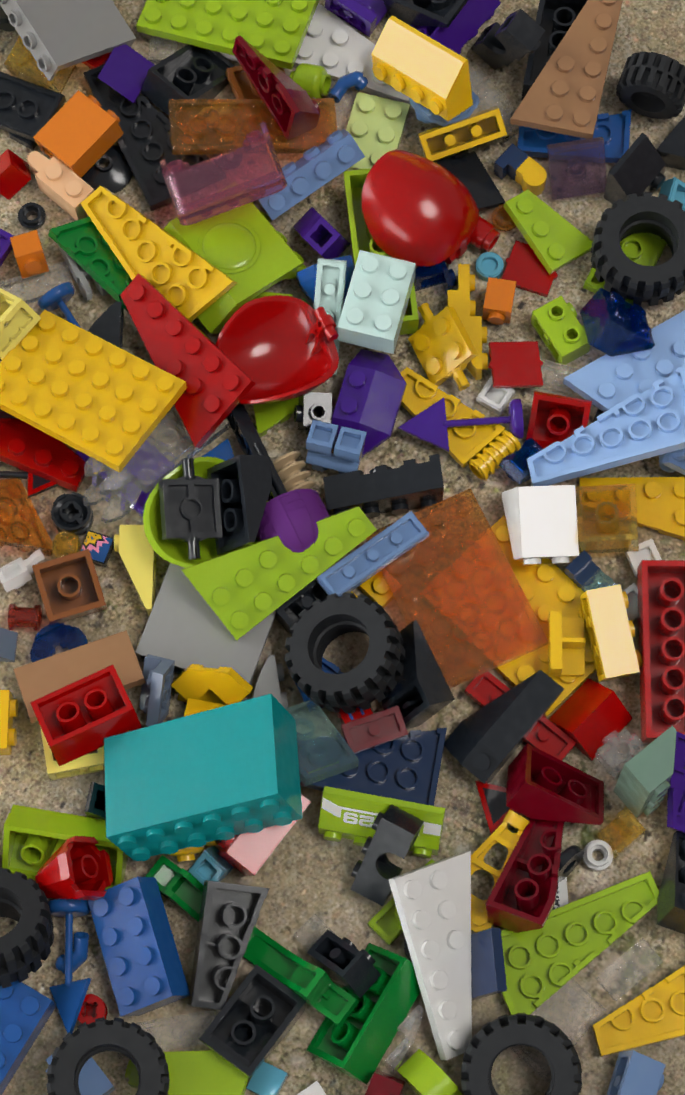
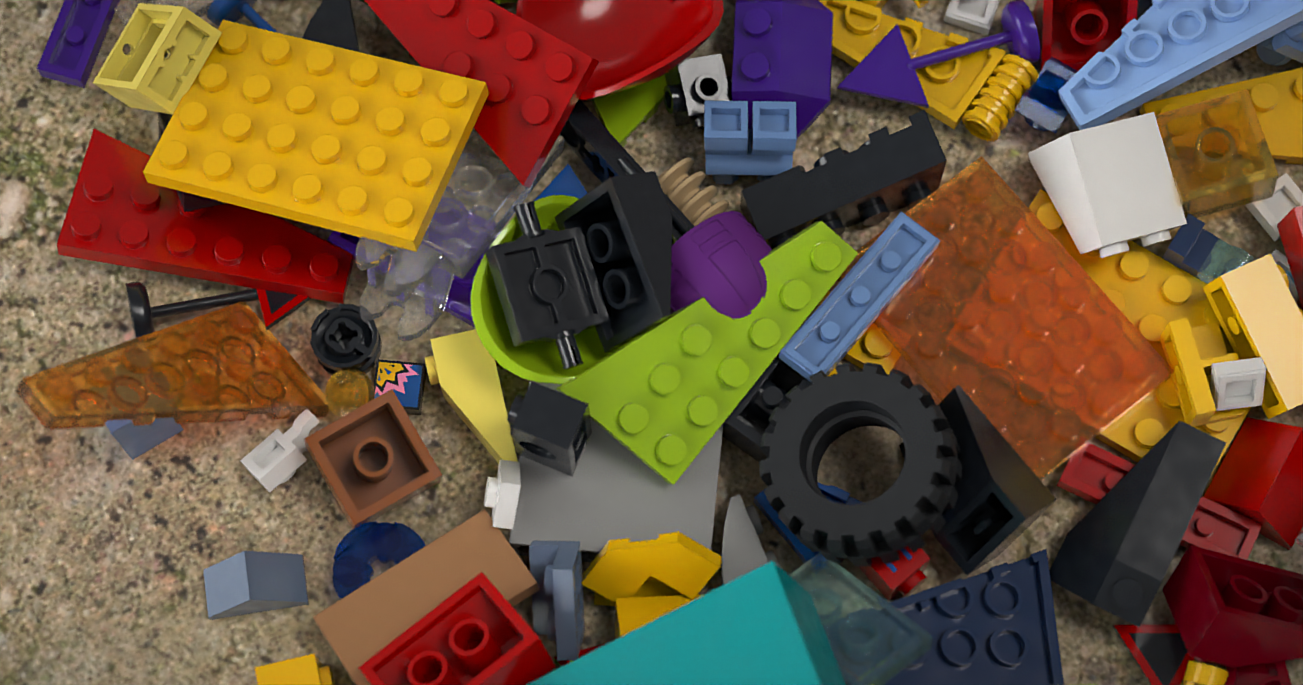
camera: 15 degrees left, 0 degrees up
clear red bush [8,604,42,631] -> none
dark red plate [341,706,408,755] -> none
none -> white plate [484,460,521,529]
none -> black brick [507,382,592,476]
none -> white tile [1210,357,1266,411]

